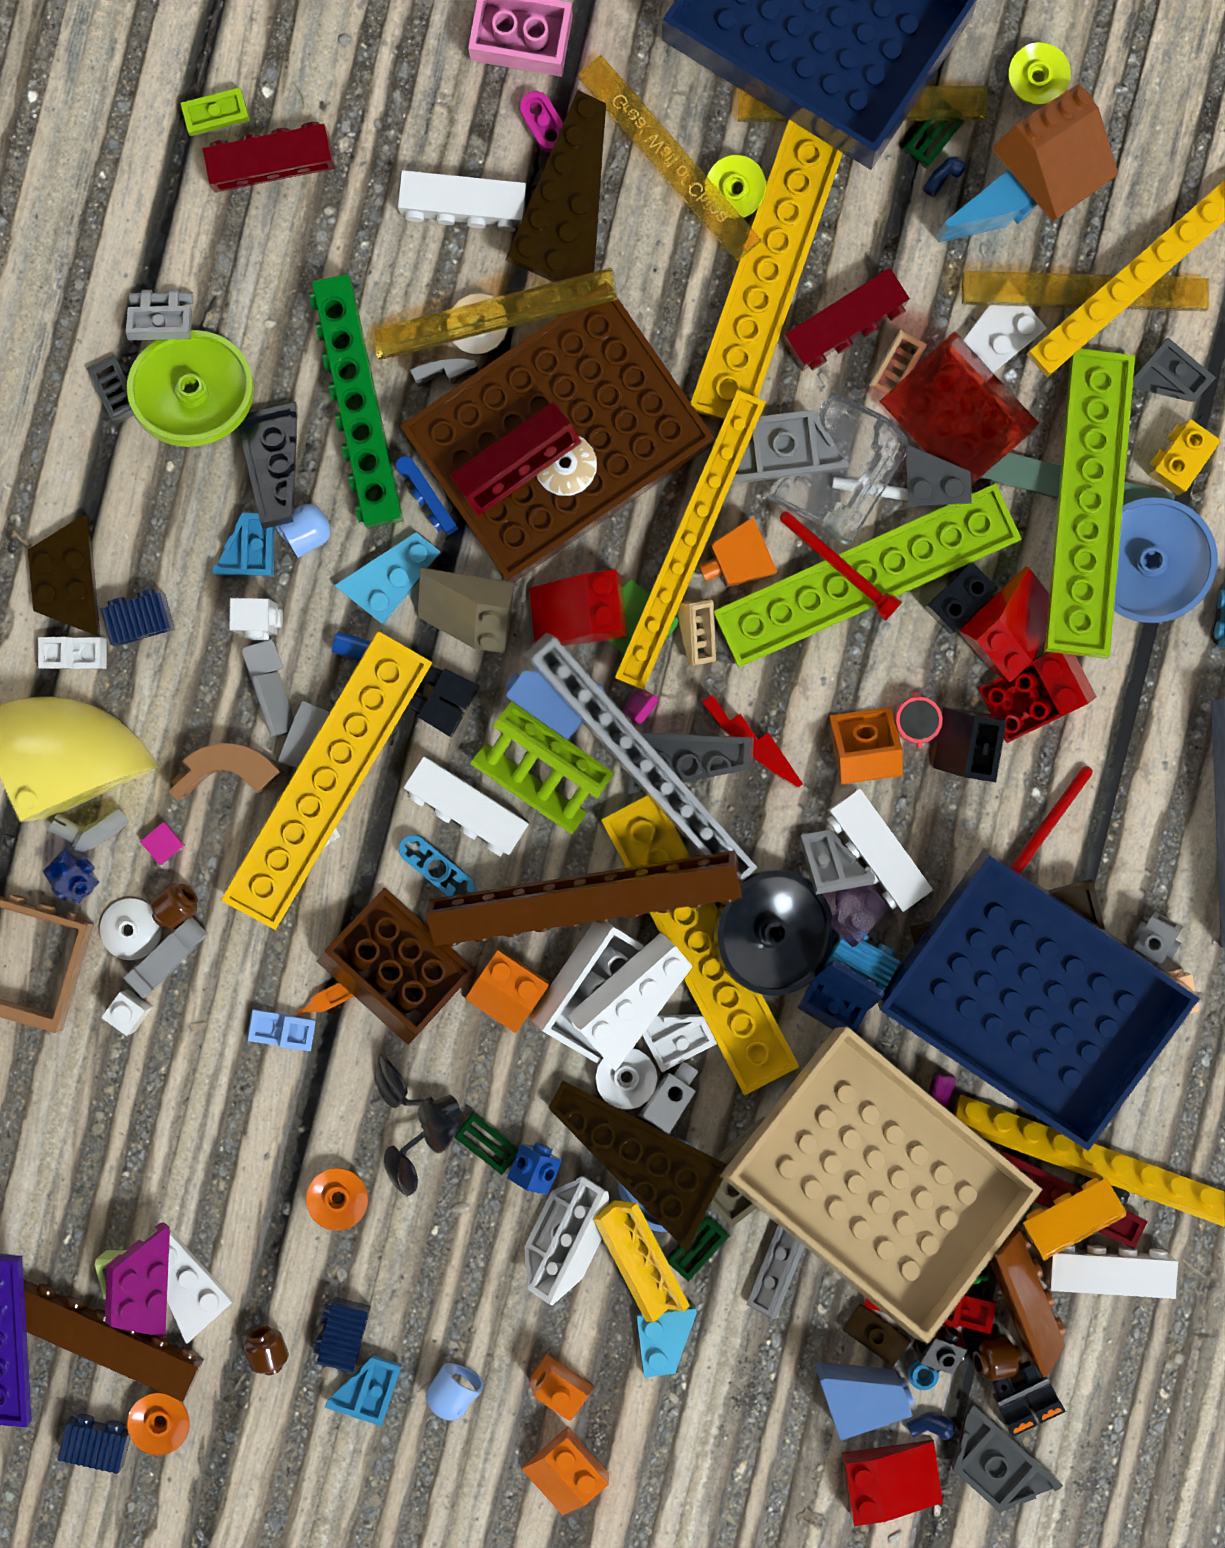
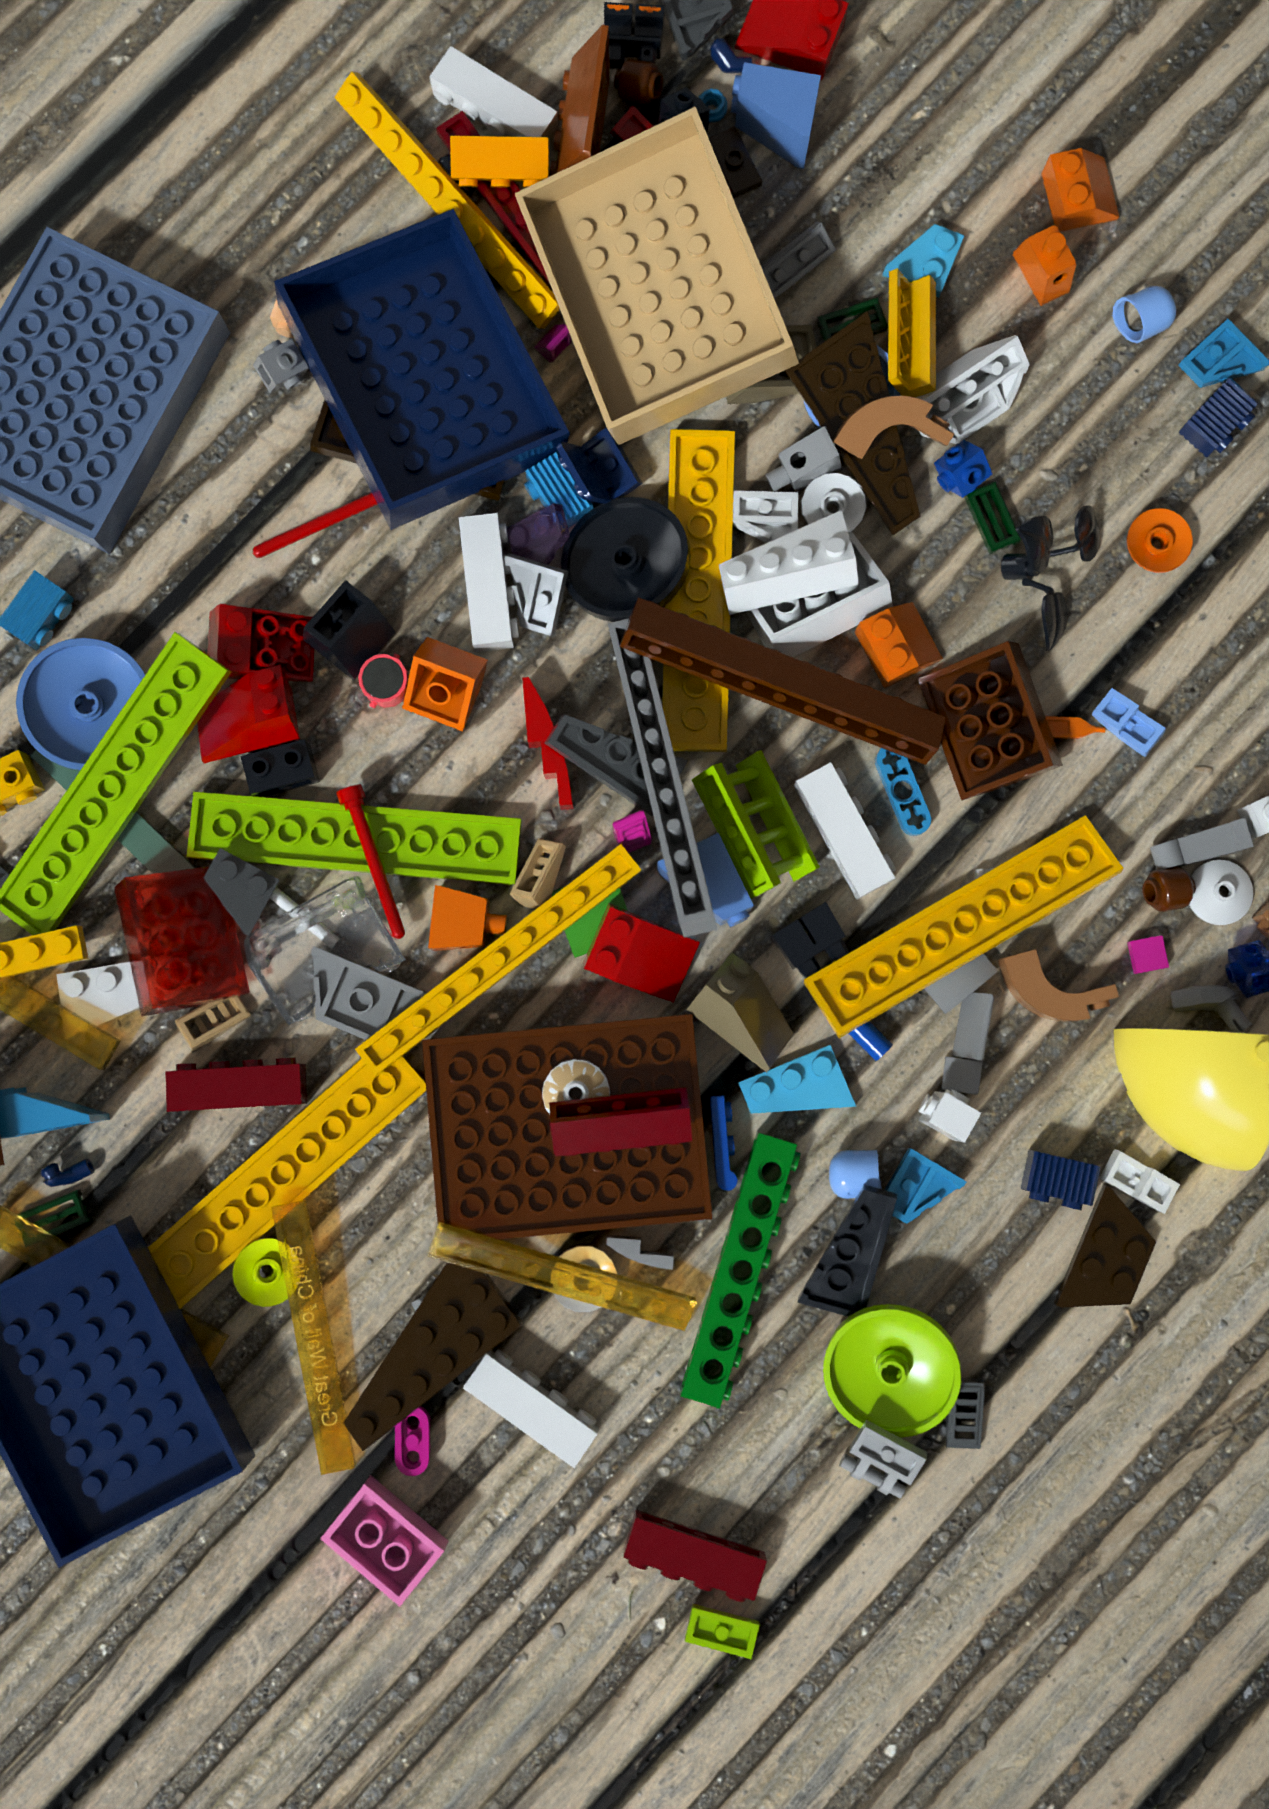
camera: 145 degrees left, 5 degrees down
none -> medium nougat arch [832,396,954,459]

